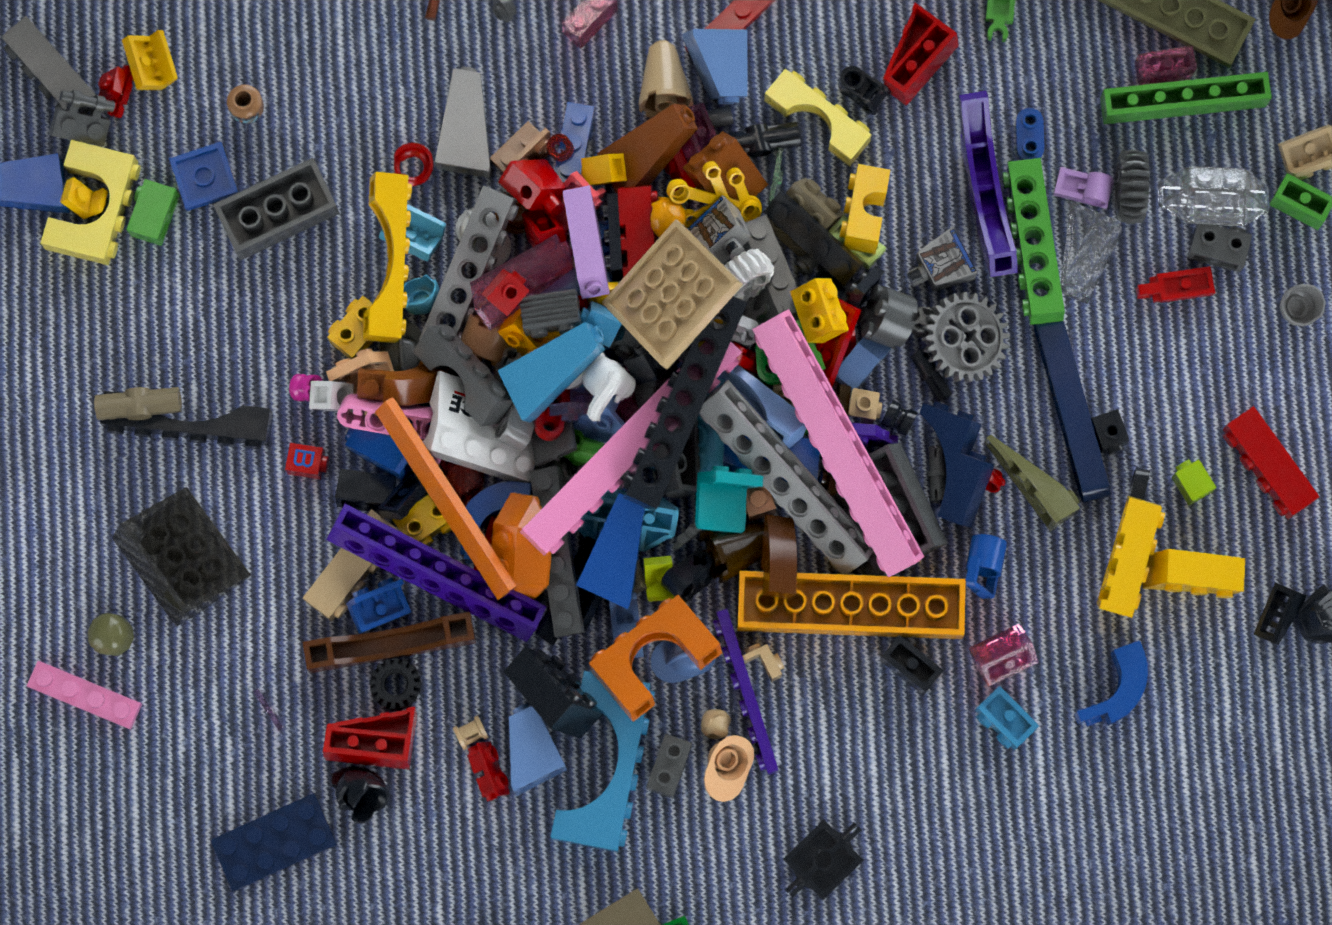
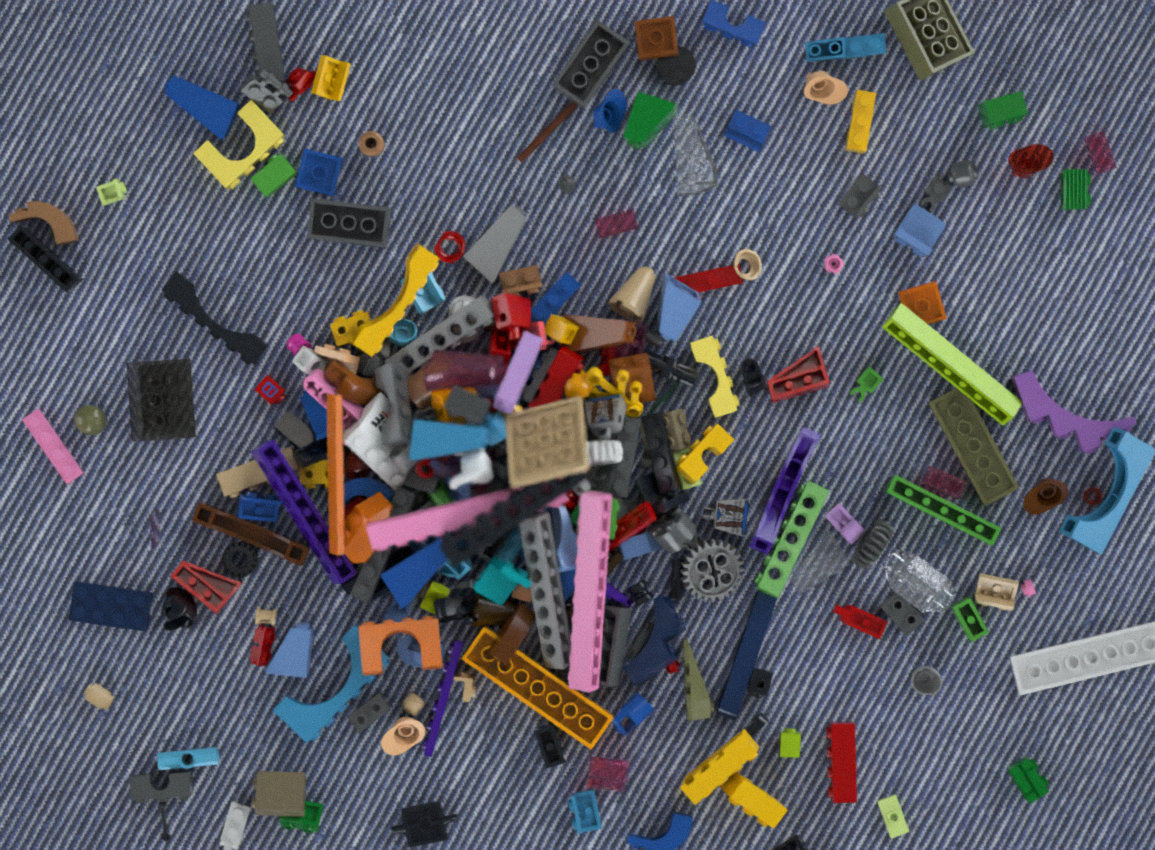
camera: 25 degrees right, 10 degrees up
yellow bracket [60,177,108,219] -> none
dark tan piece [94,387,182,420] -> none
red brick [481,269,530,316] -> none
black brick [503,647,602,739] -> none
clear red bush [547,134,574,161] -> none
yellow brick [790,278,849,343] -> none
tan bracket [848,388,882,424] -> none
blue plate [1015,108,1044,160] -> none

